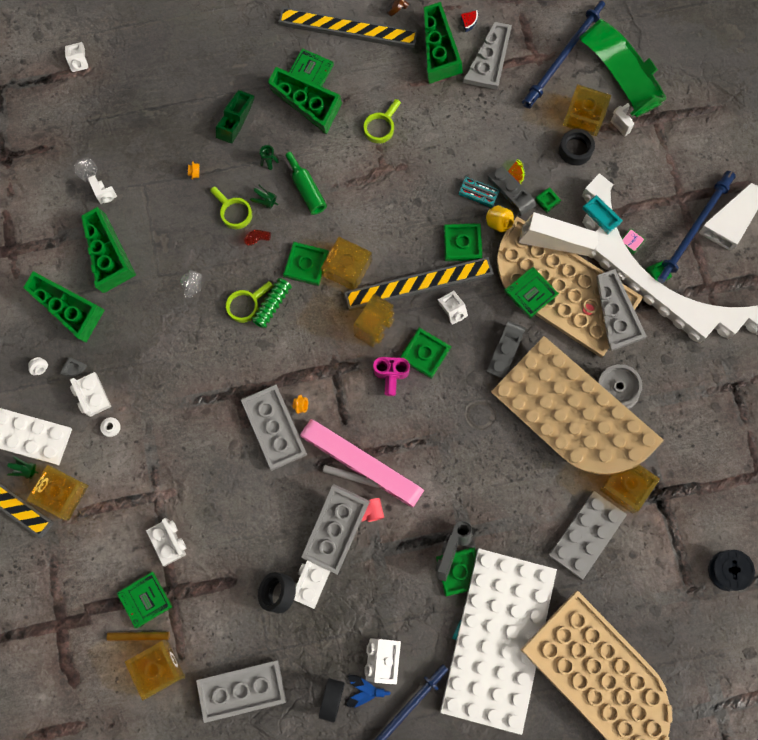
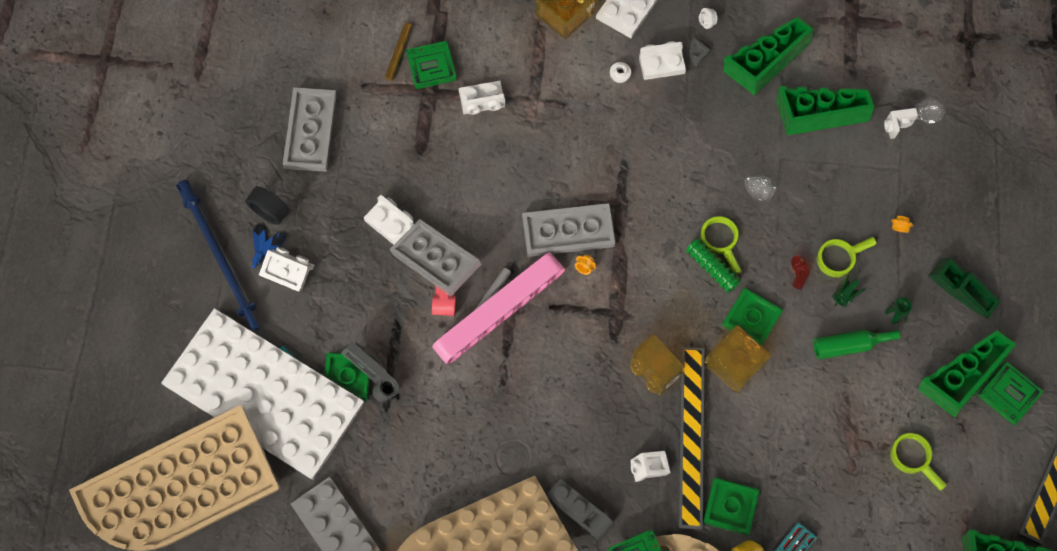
camera: 105 degrees right, 5 degrees down
clear yellow brick [125,640,185,701] -> none
black tyre [258,572,296,613] -> none
dark pink beam [373,357,410,396] -> none
green tile [400,327,452,379] -> none

